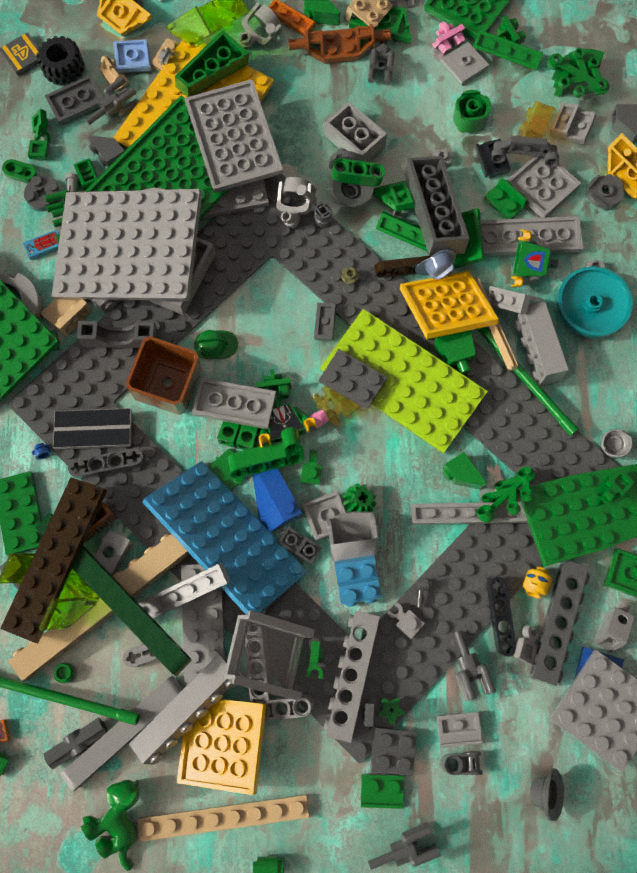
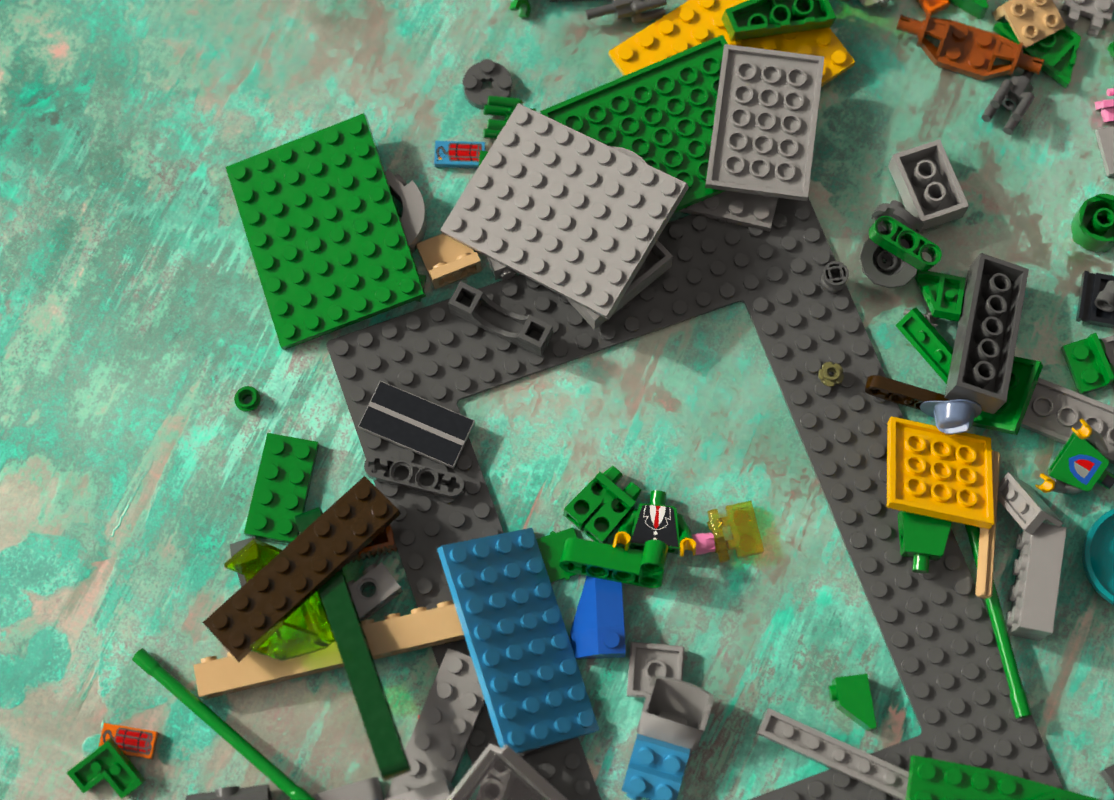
camera: 25 degrees right, 0 degrees up
green plate [2,159,38,183] -> none
green plate [28,140,49,160] -> none
blue plate [32,443,51,460] -> none
green plate [54,662,75,683] -> none
light grey pin [65,173,80,192] -> none
green slope [73,158,98,191] -> none
dark grey slope [88,135,124,168] -> none
light grey beam [123,644,157,667] -> none
dark orange plate [126,336,202,415] -> none
light grey plate [139,563,231,618] -> none
light grey plate [192,378,276,429] -> none
green piece [194,330,238,359] -> none
green hips [256,369,292,399] -> none
light grey piece [276,177,317,228] -> none
dark grey slope [278,526,322,564] -> none
green plate [301,450,322,485] -> none
dark grey plate [314,303,337,341] -> none
dark grey plate [318,349,387,410] -> none
lime plate [320,309,488,454] -> none
green gear [343,483,377,512] -> none
light grey plate [432,148,452,165] -> none
green plant [476,467,536,523] -> none
light grey hair [601,429,633,458] -> none

